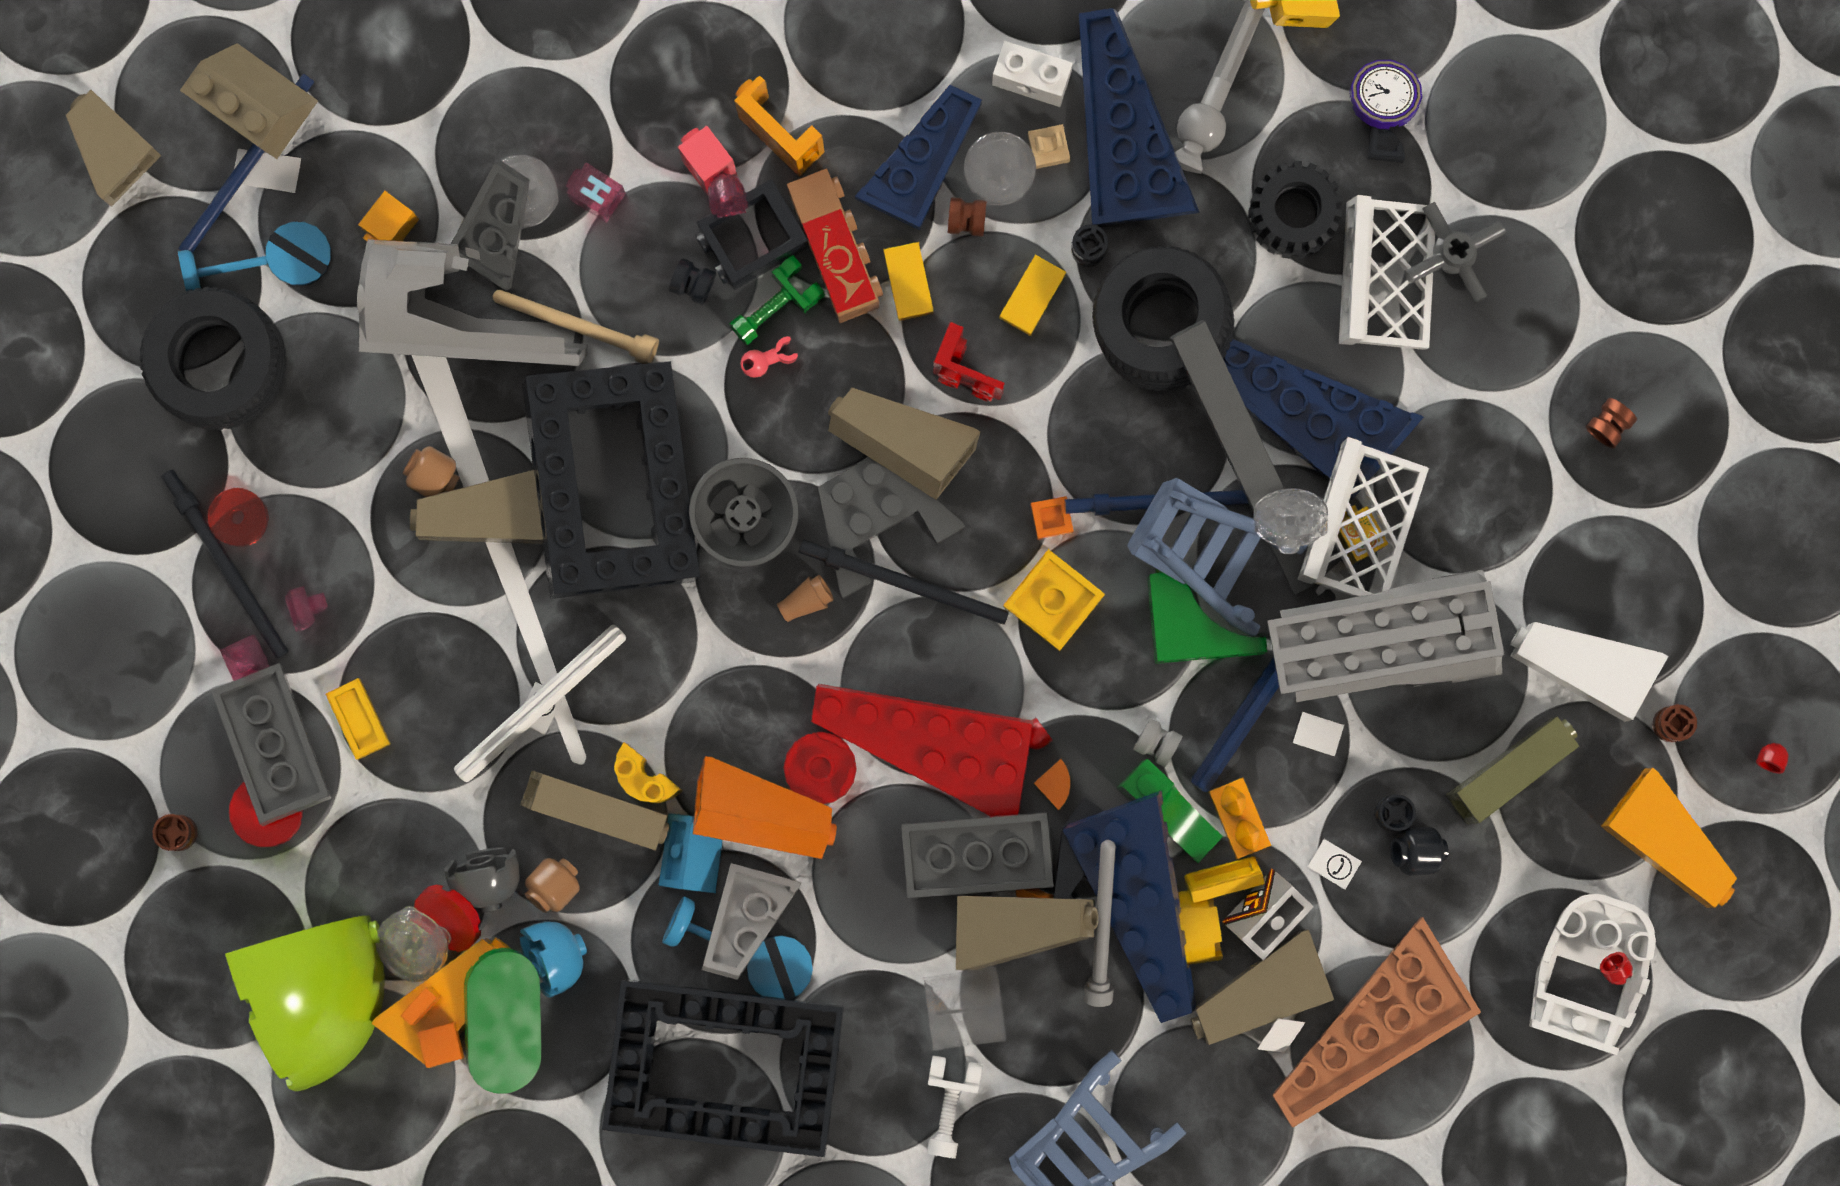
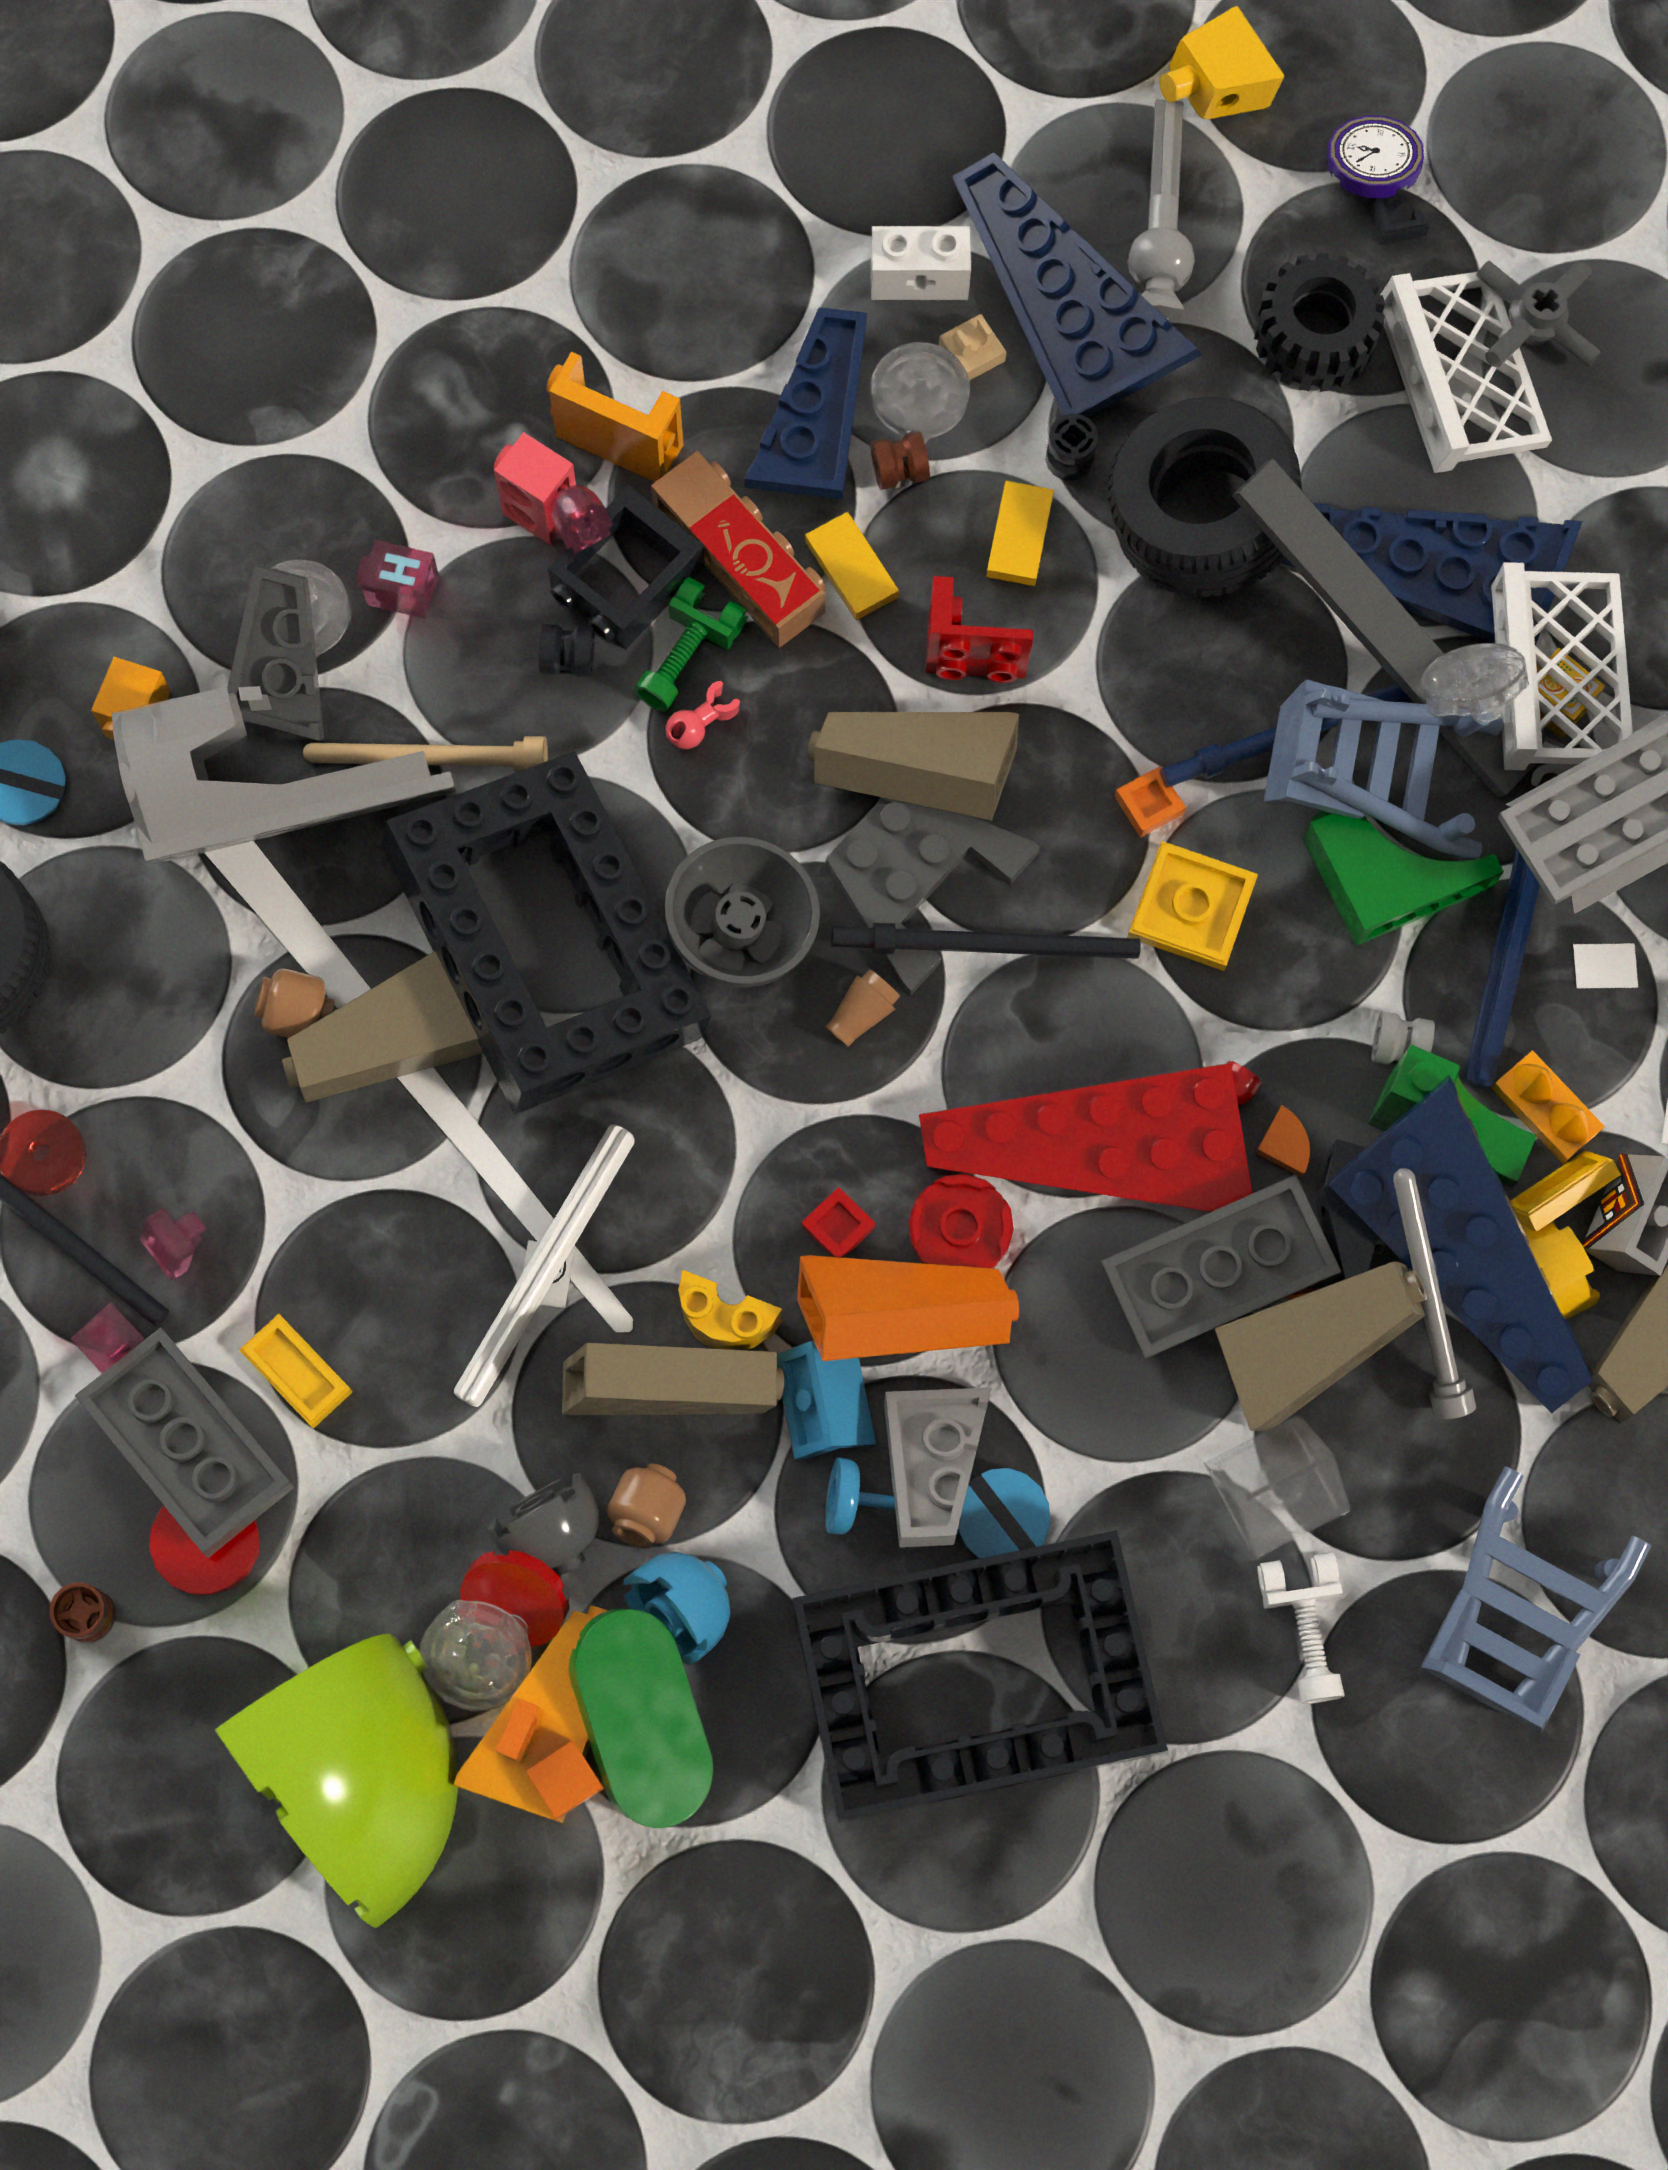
camera: 25 degrees left, 10 degrees down
none -> red plate [801,1187,876,1258]

